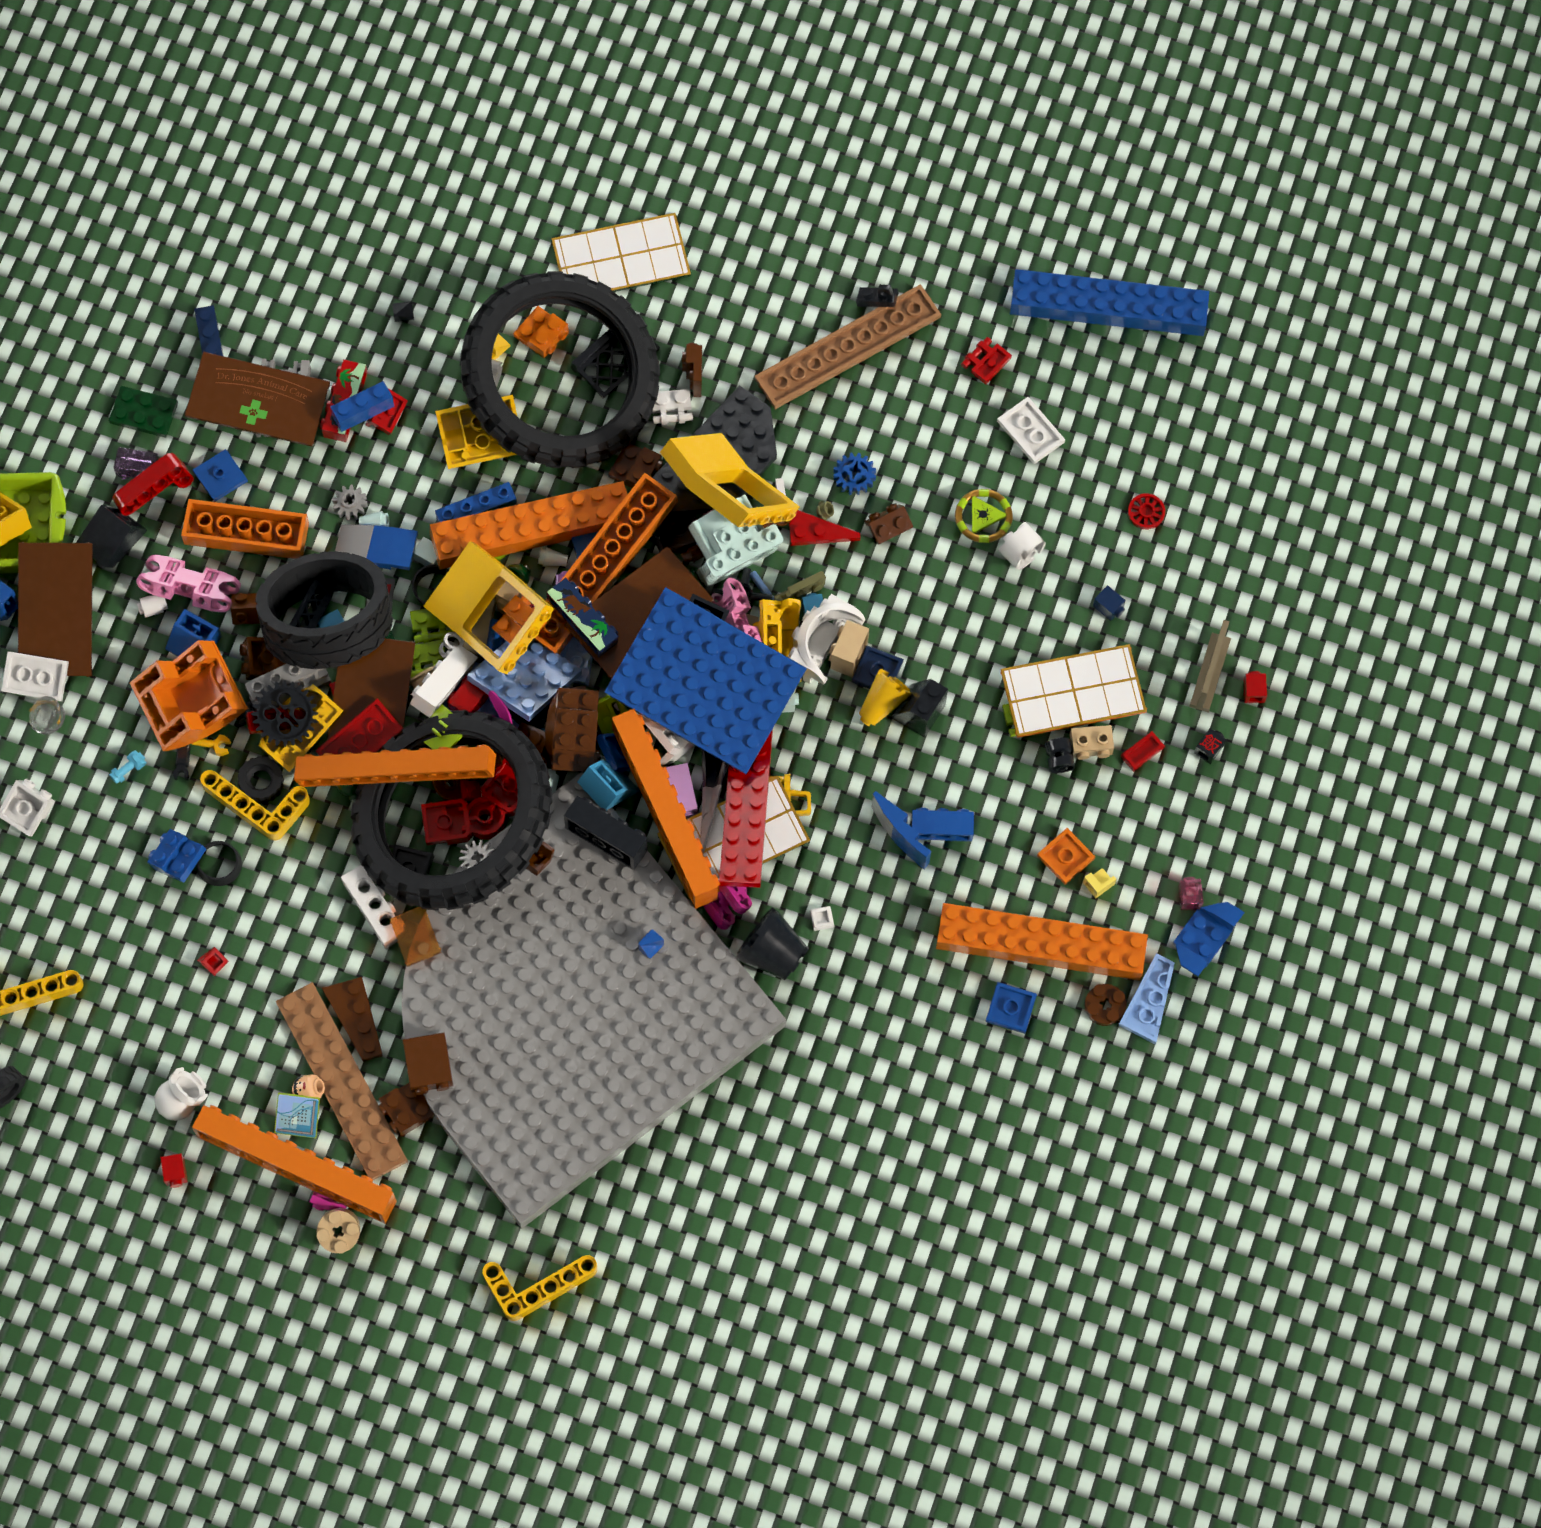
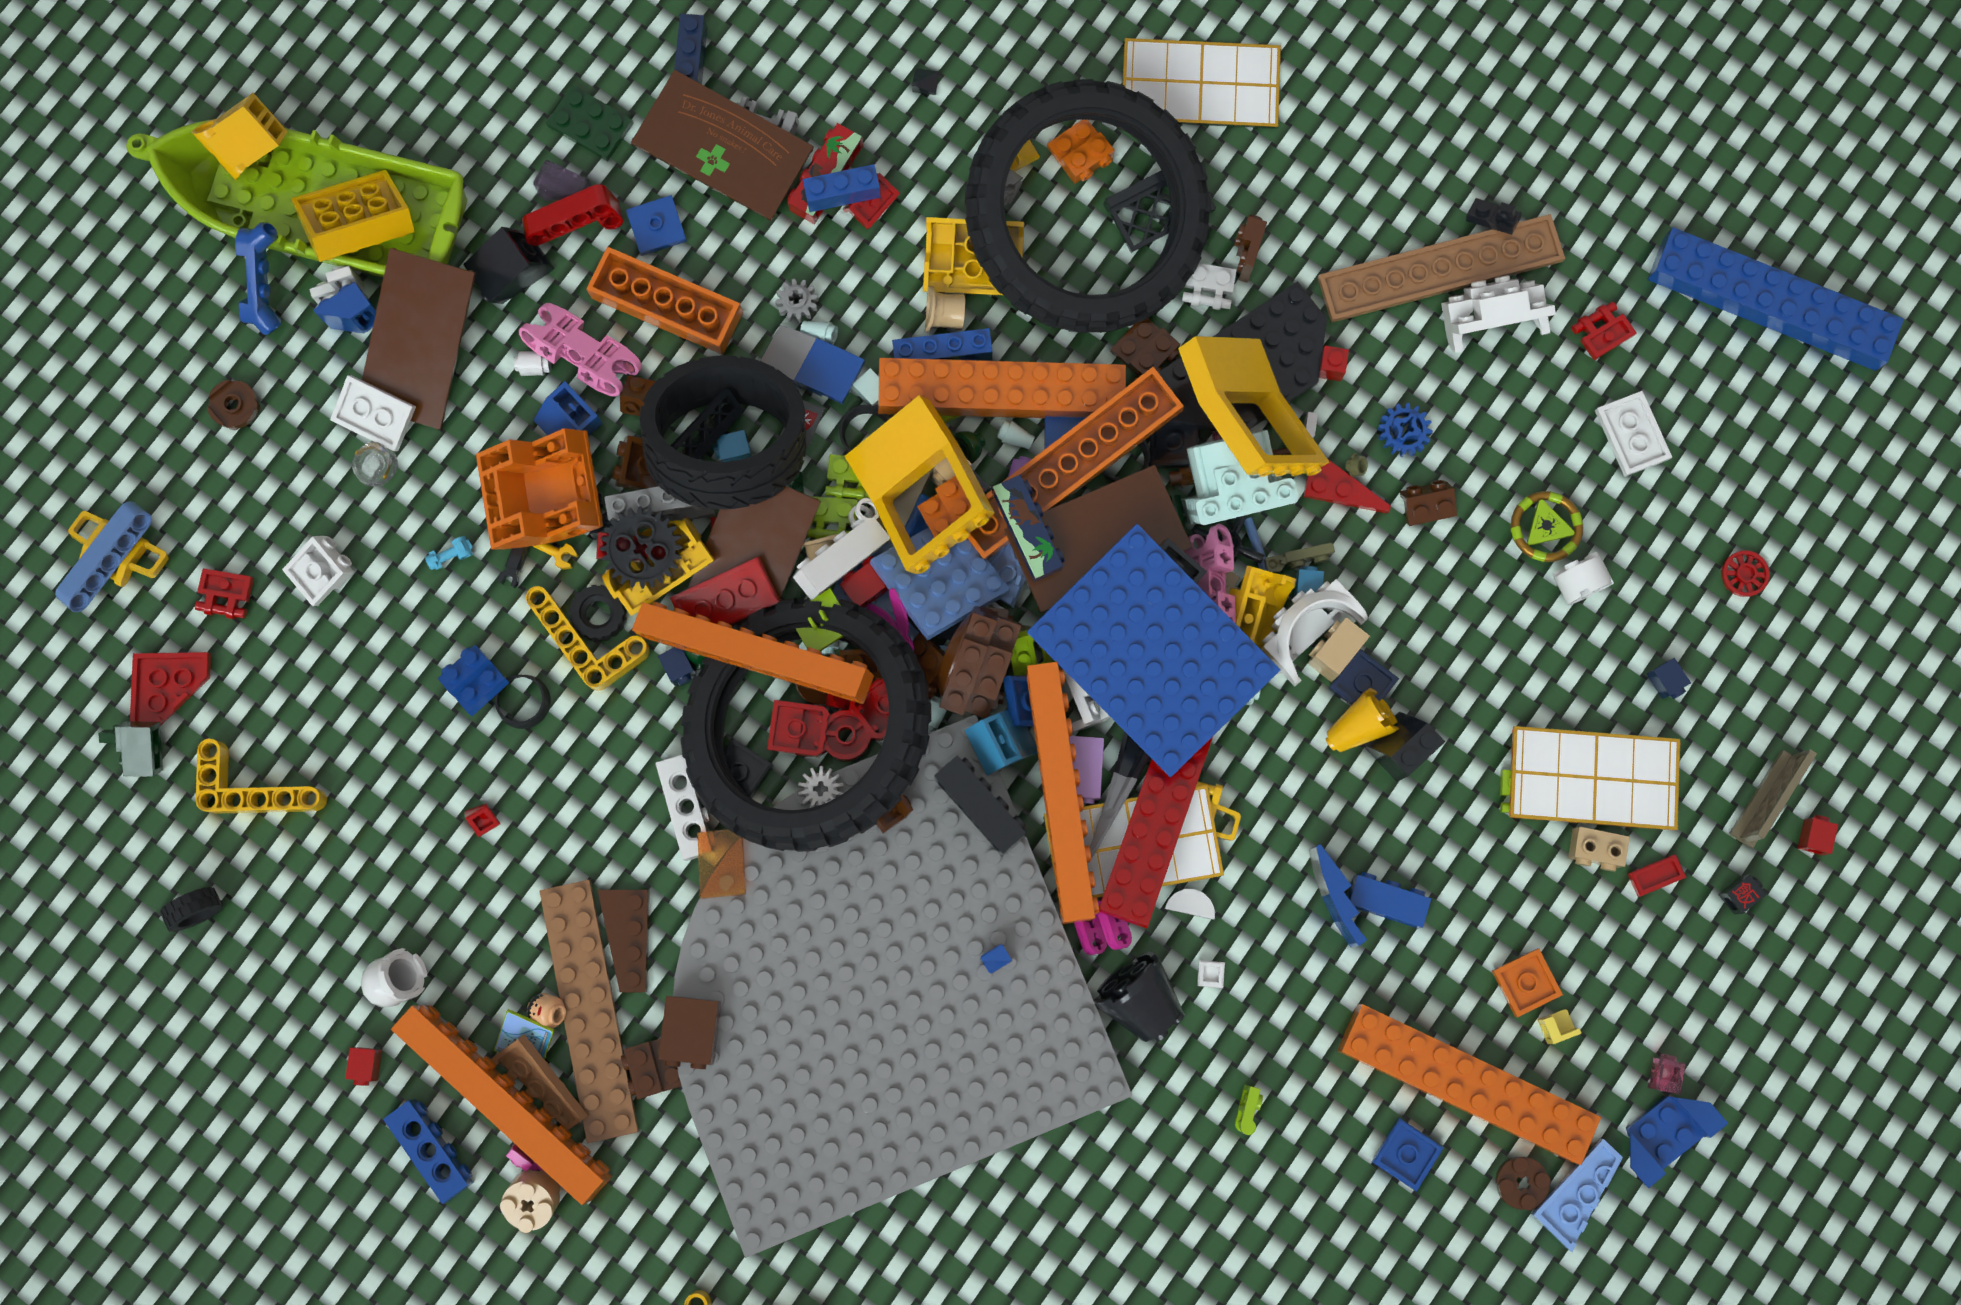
camera: 20 degrees right, 10 degrees up
black wheel [1045,738,1075,773] -> none
none -> blue brick [383,1099,474,1204]
none -> medium nougat wing [491,1034,588,1130]
none -> dark blue brick [658,647,697,686]
none -> tan piece [924,286,966,333]
none -> white tile [1164,889,1215,920]
none -> lime plate [1235,1084,1263,1135]
none -> red brick [1319,346,1349,381]
none -> white piece [1441,275,1556,353]

